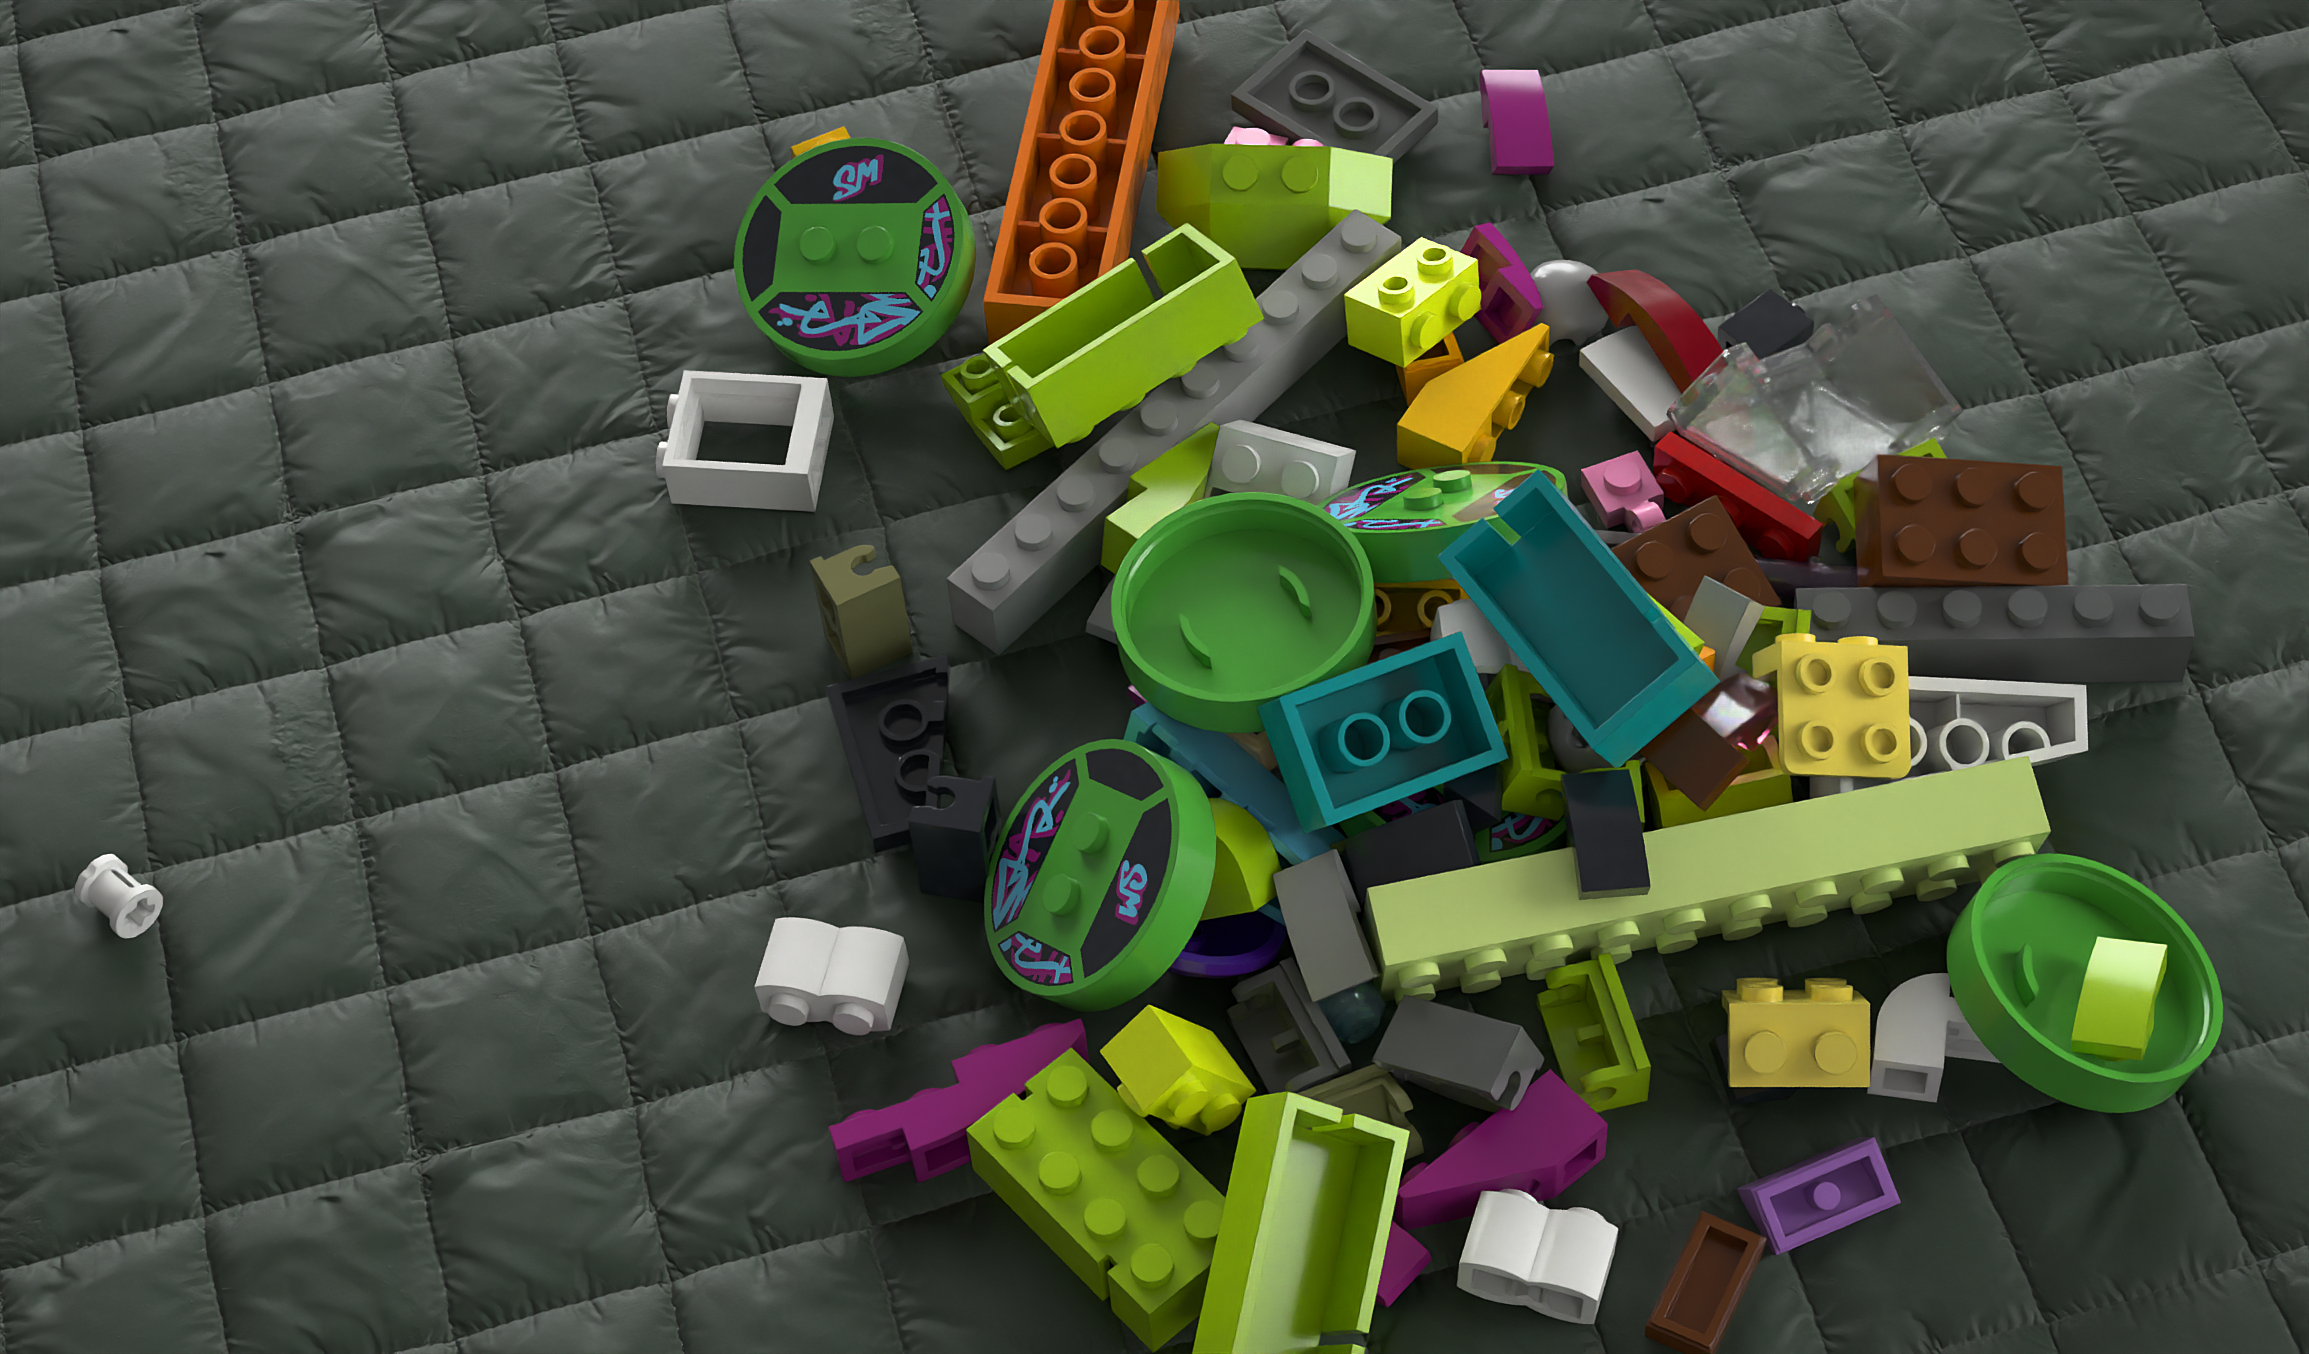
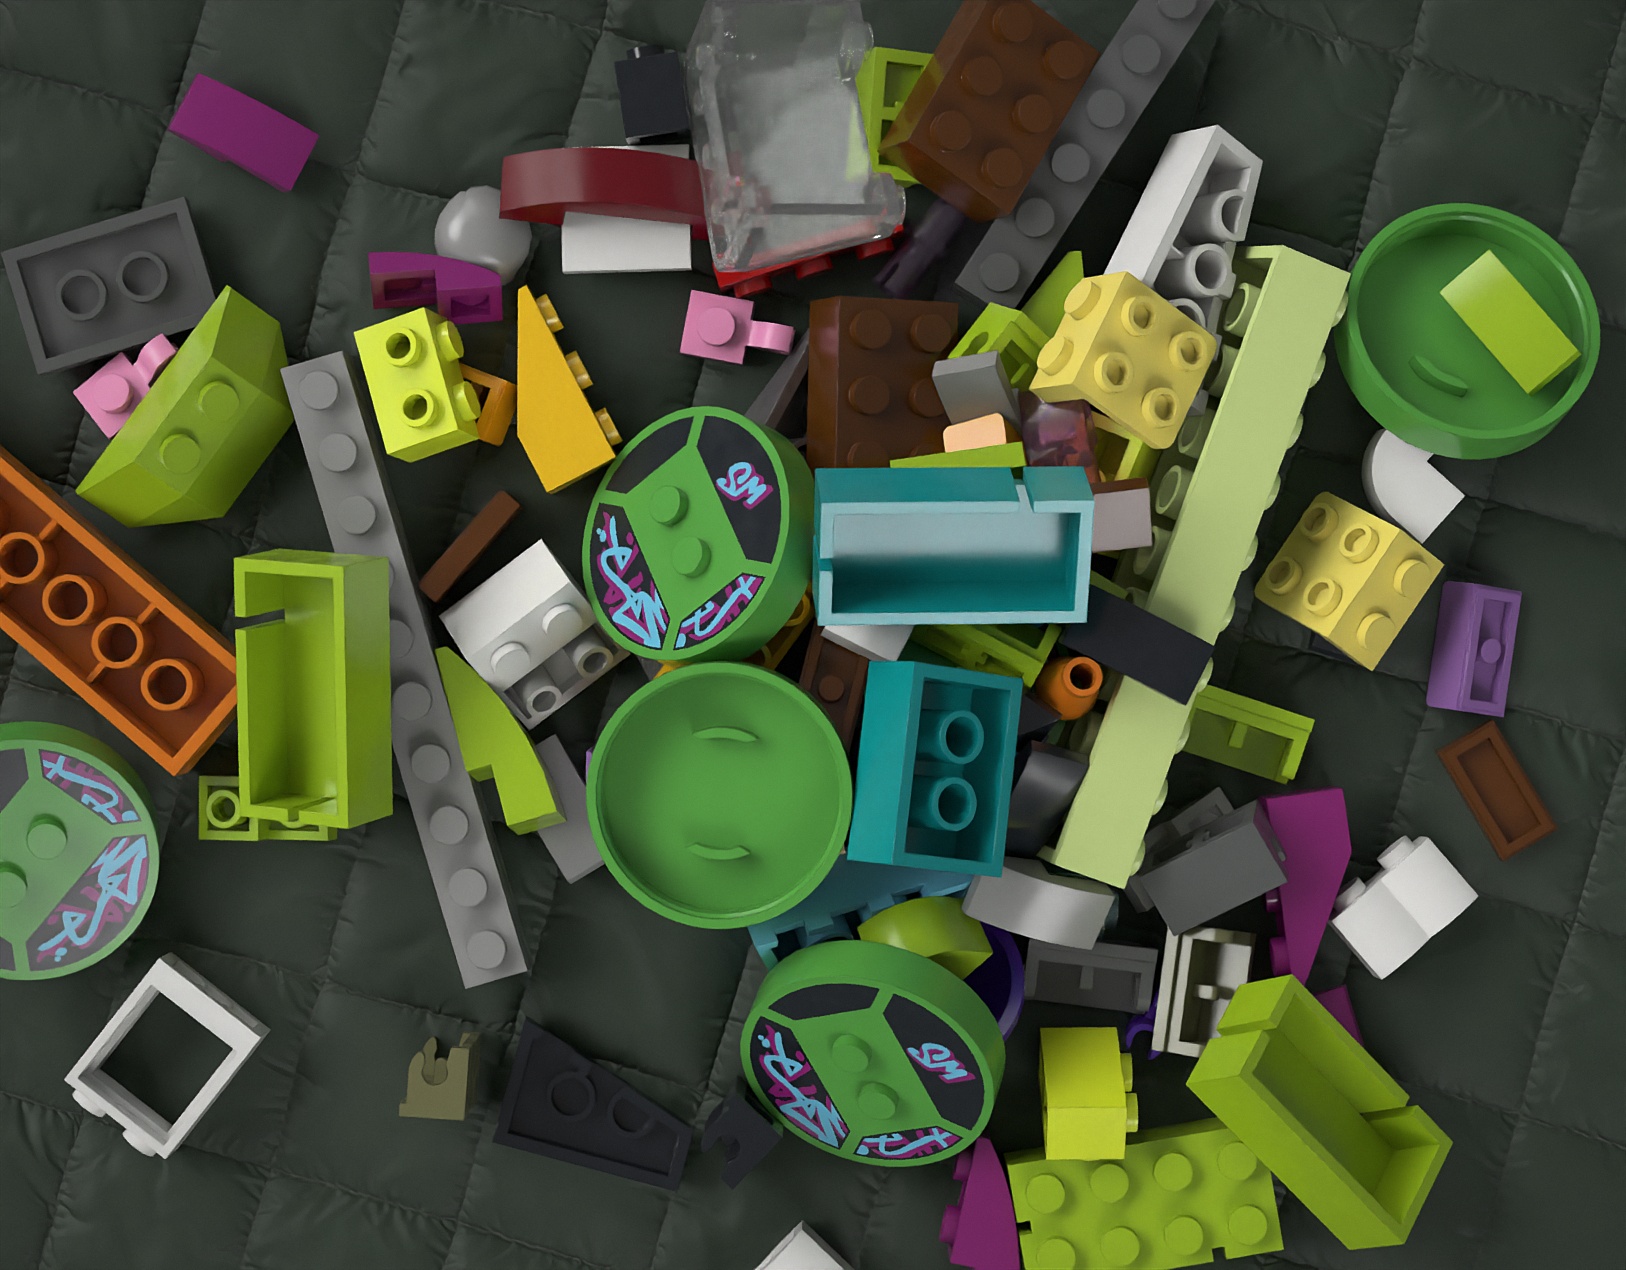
camera: 65 degrees left, 35 degrees up
none -> reddish brown tile [418,490,525,602]
none -> orange cone [1035,656,1103,720]

